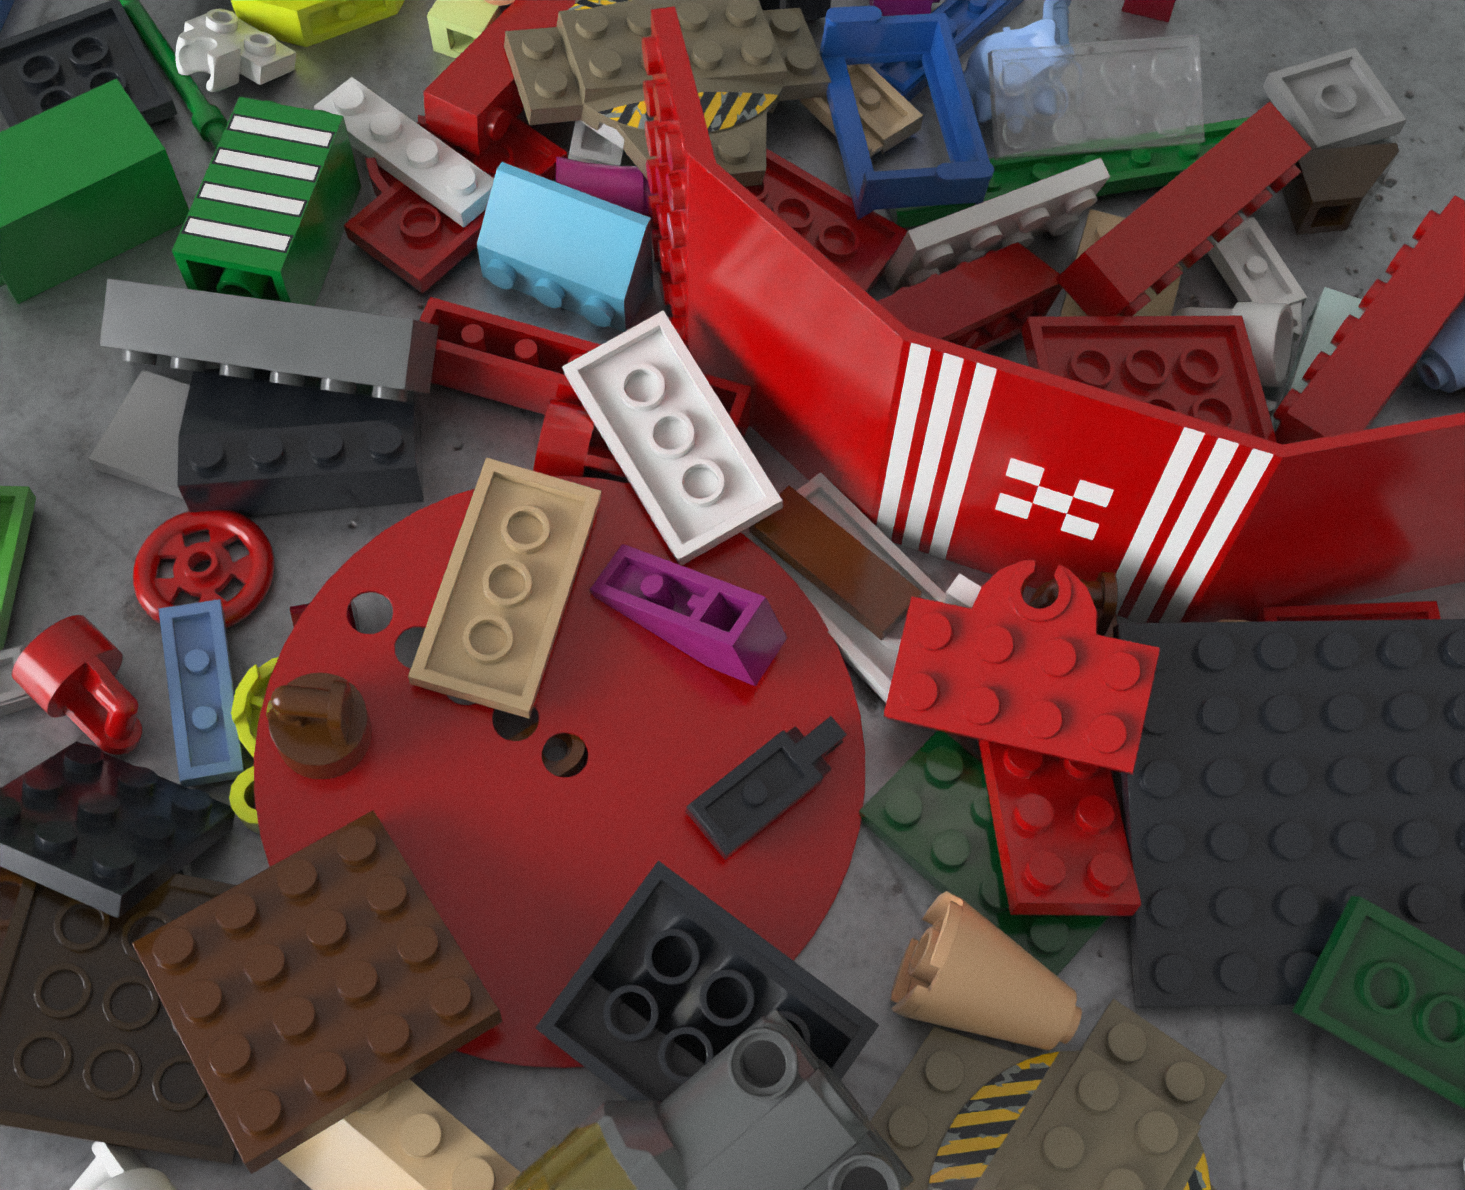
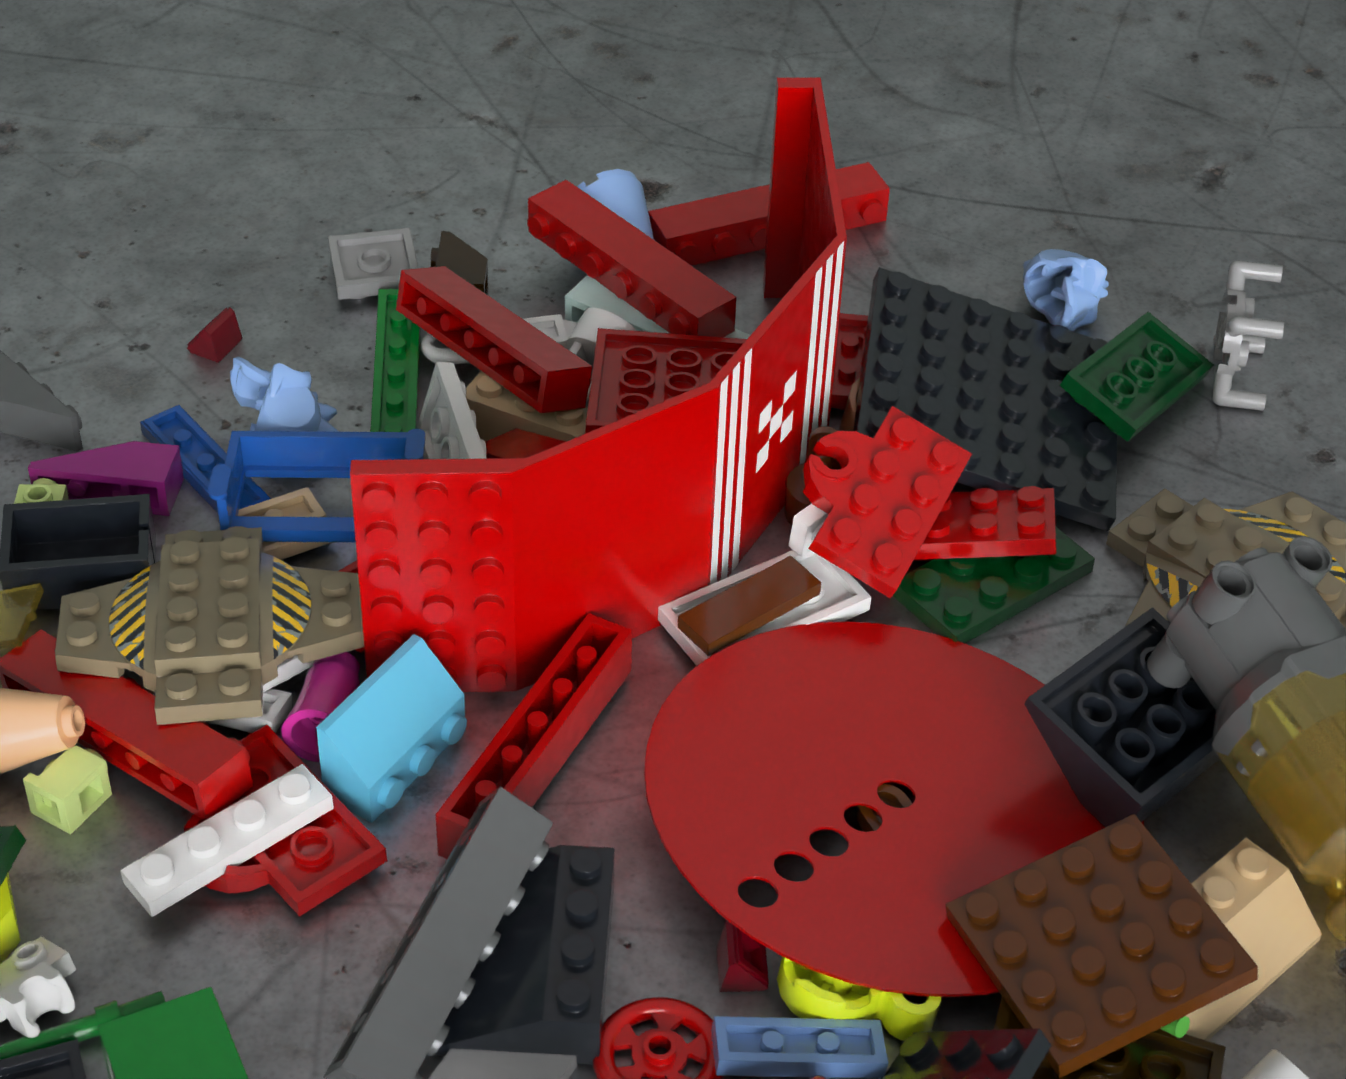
camera: 80 degrees left, 20 degrees down
green brick [172,97,361,306] -> none
reddish brown piece [266,672,372,779] -> none
tan plate [408,457,601,718] -> none
red piece [533,399,626,478] -> none
white plate [562,310,783,566] -> none
magenta slope [589,544,787,686] -> none
black hinge [685,716,847,860] -> none
light nougat cone [891,891,1082,1051] -> none
clear plate [988,34,1205,160] -> none

